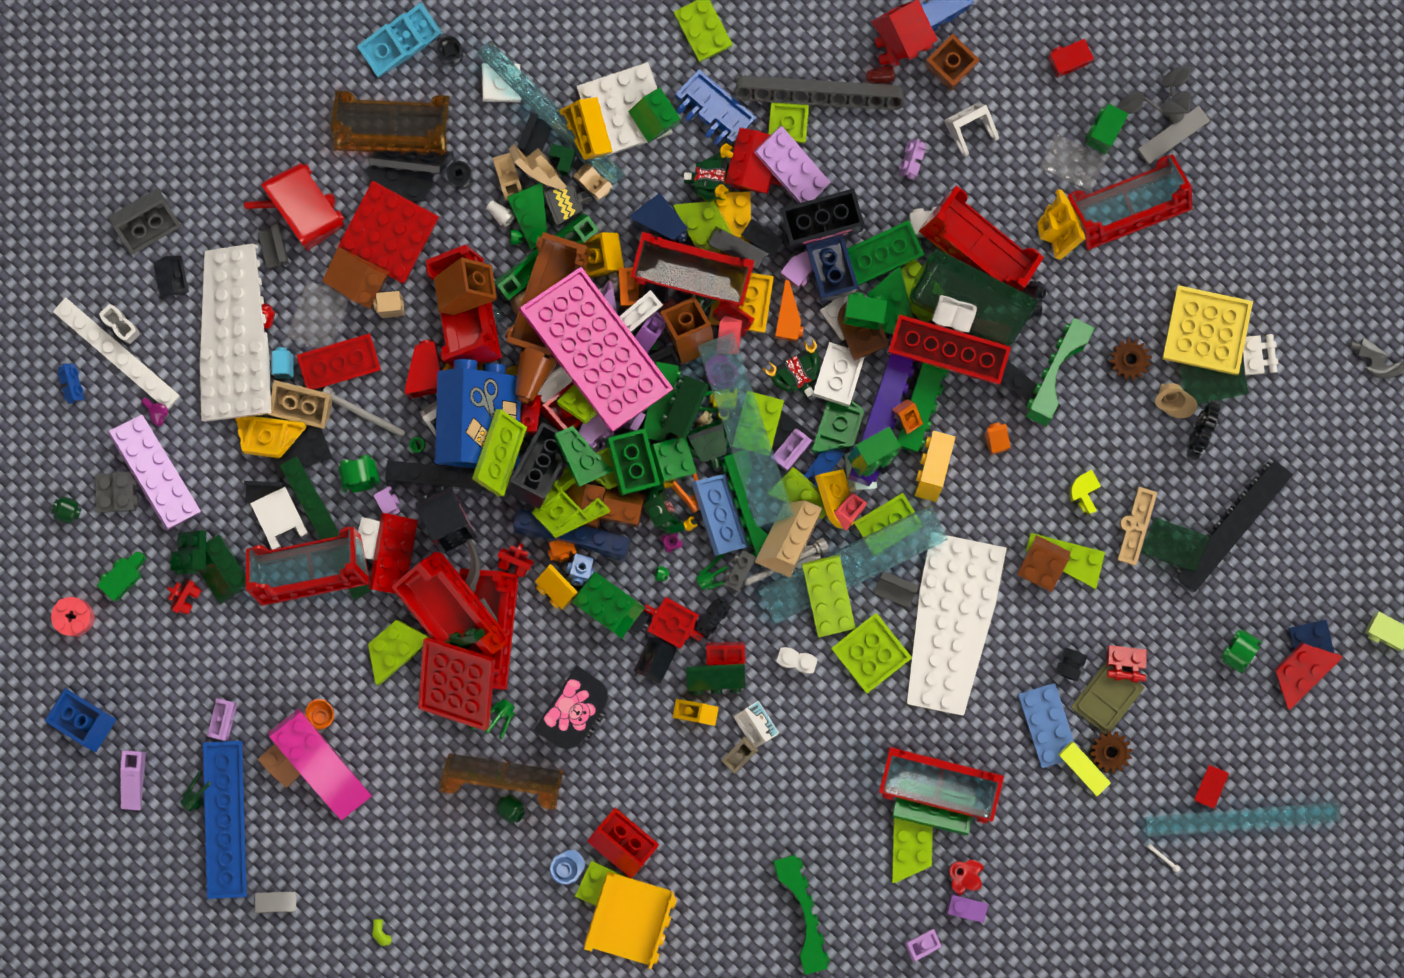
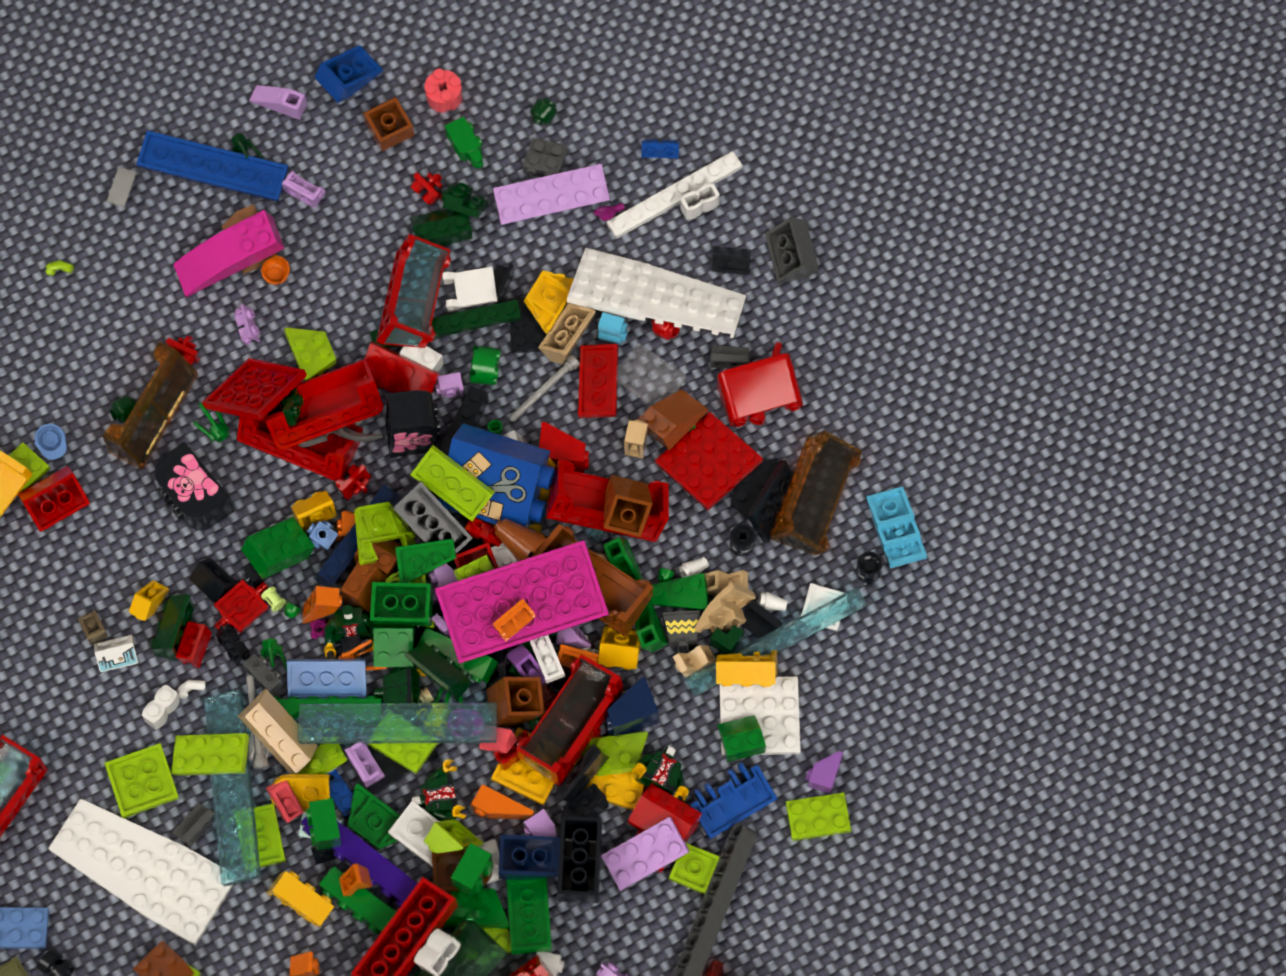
camera: 110 degrees right, 15 degrees down
none -> red hips [164,335,200,369]
none -> white arm [177,680,205,699]
none -> lavender hinge [234,304,261,345]
none -> yellowish green bush [261,586,287,612]
none -> orange slope [302,586,342,624]
none -> black slope [340,635,361,651]
none -> dark orange brick [363,97,415,152]
none -> lime slope [423,819,484,854]
none -> orange hinge [492,599,536,642]
none -> white cone [758,591,788,611]
none -> medium lavender slope [806,751,843,794]

